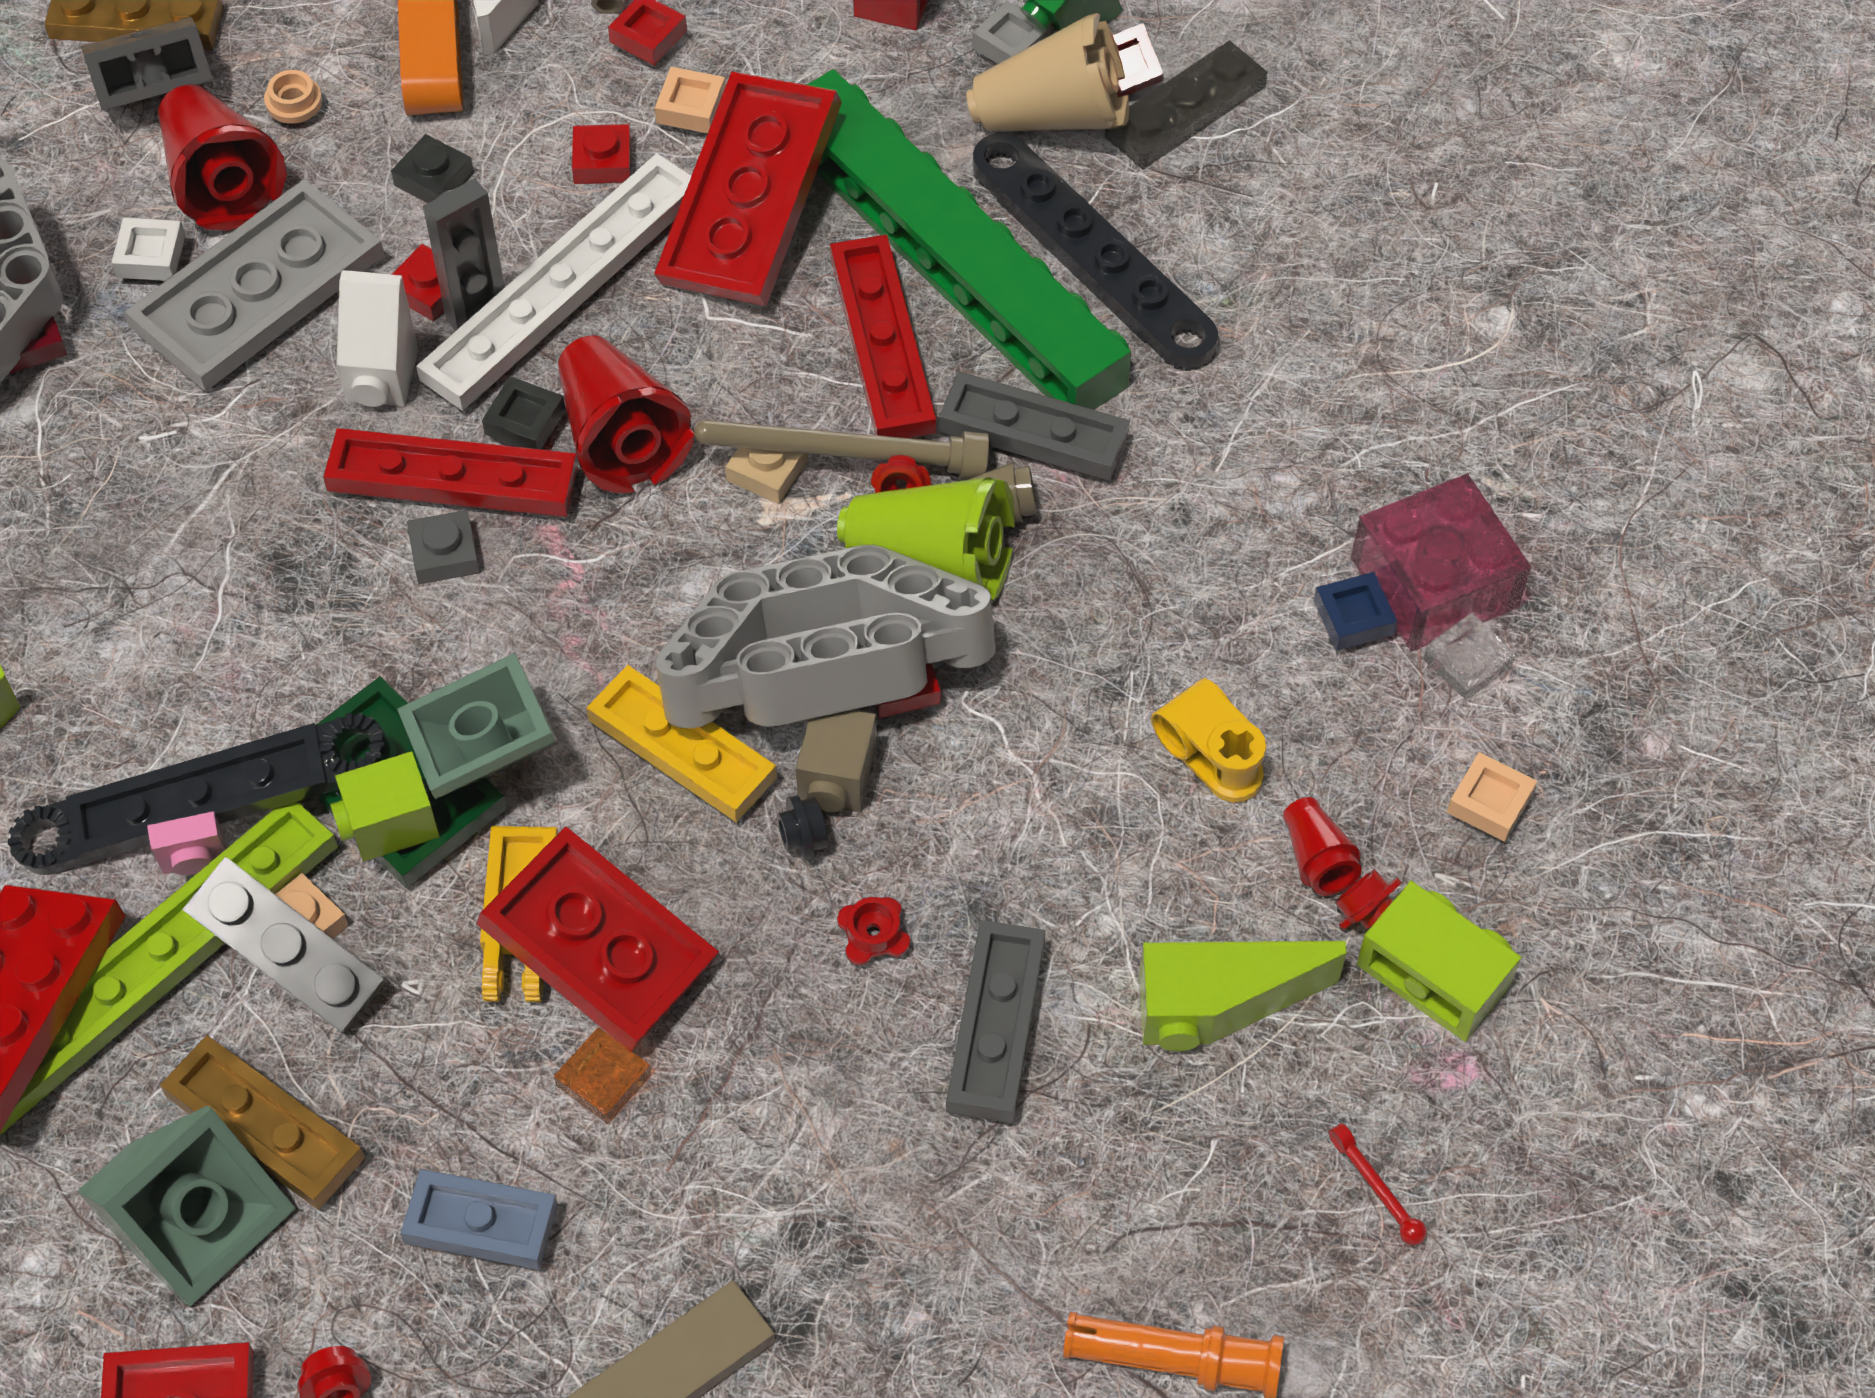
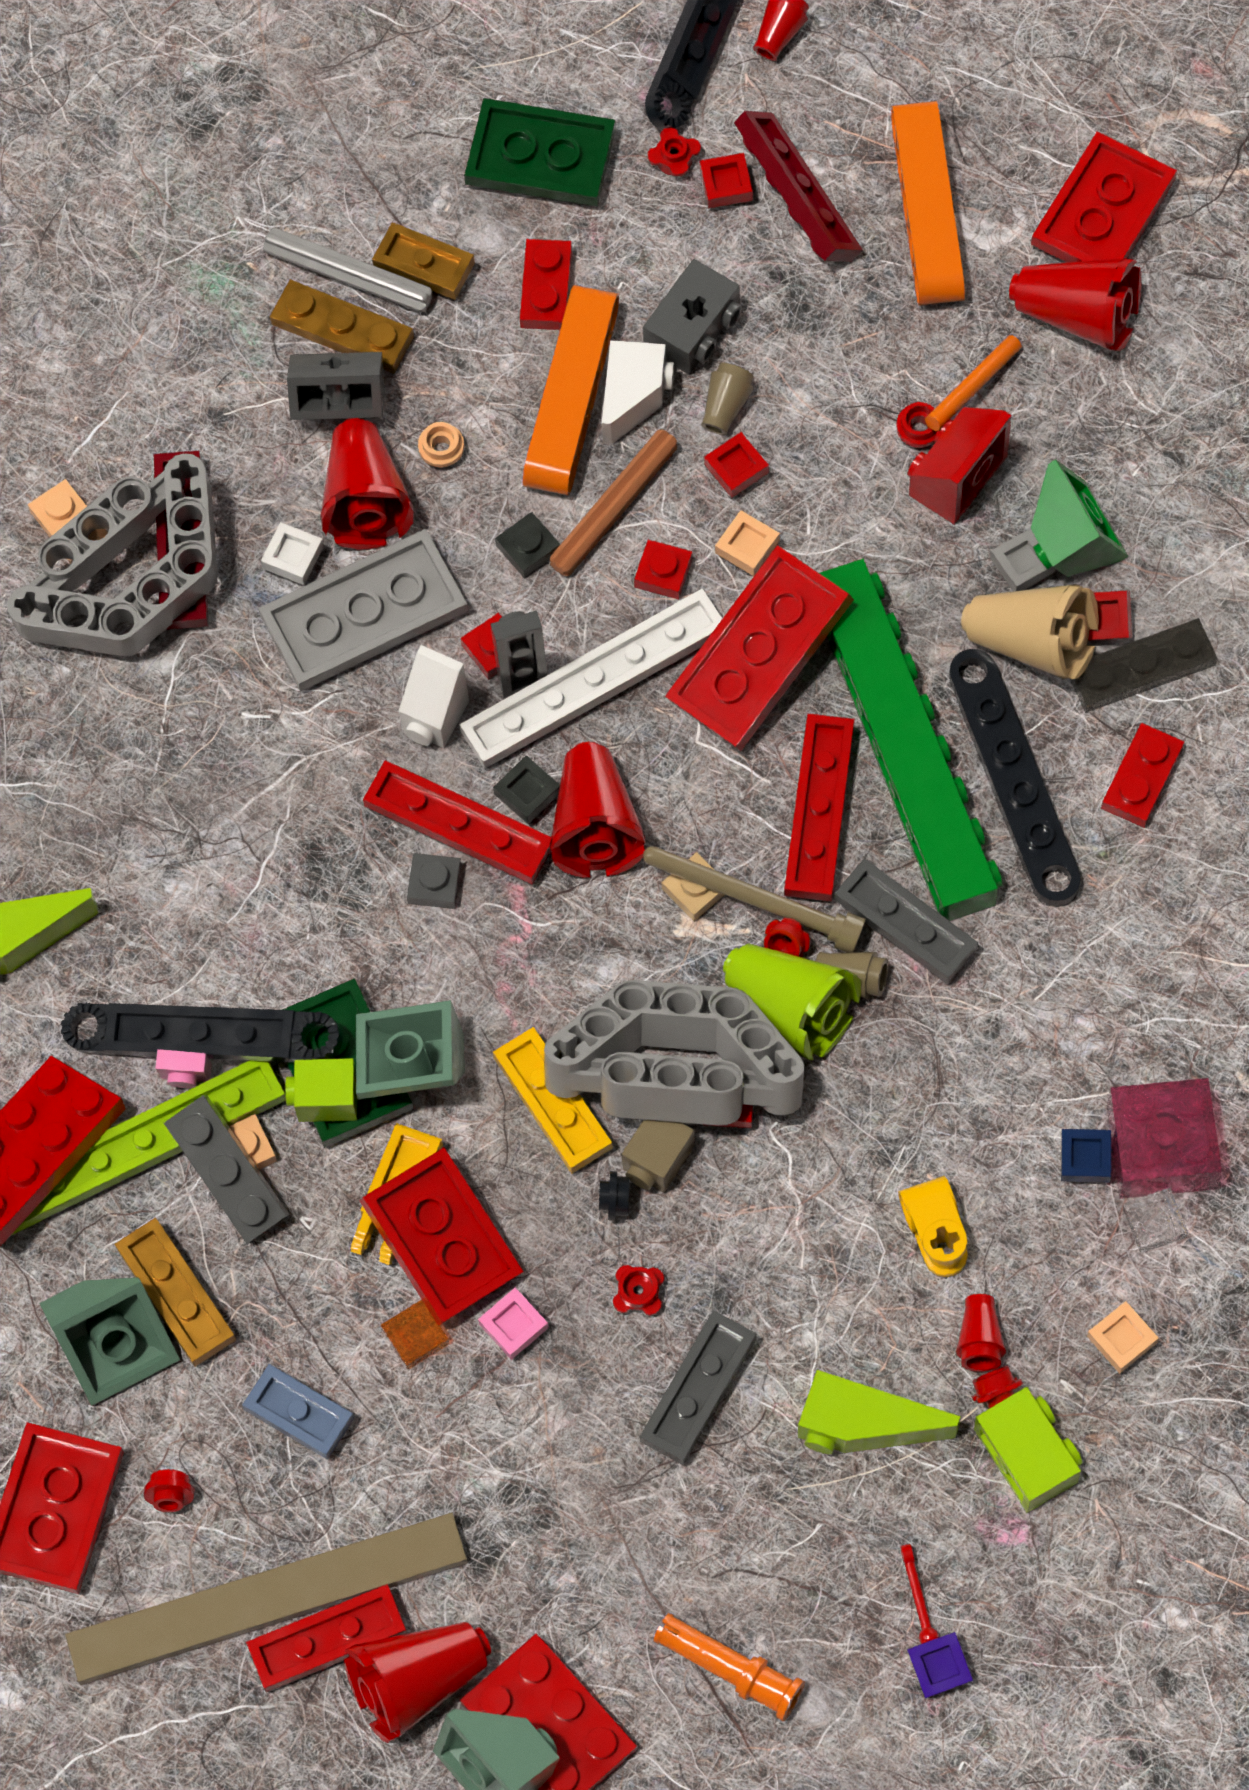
camera: 25 degrees right, 10 degrees up
none -> bright pink plate [478,1287,549,1360]
none -> nougat axle [550,429,677,577]
none -> dark purple plate [907,1631,973,1698]
none -> red plate [1101,723,1185,828]

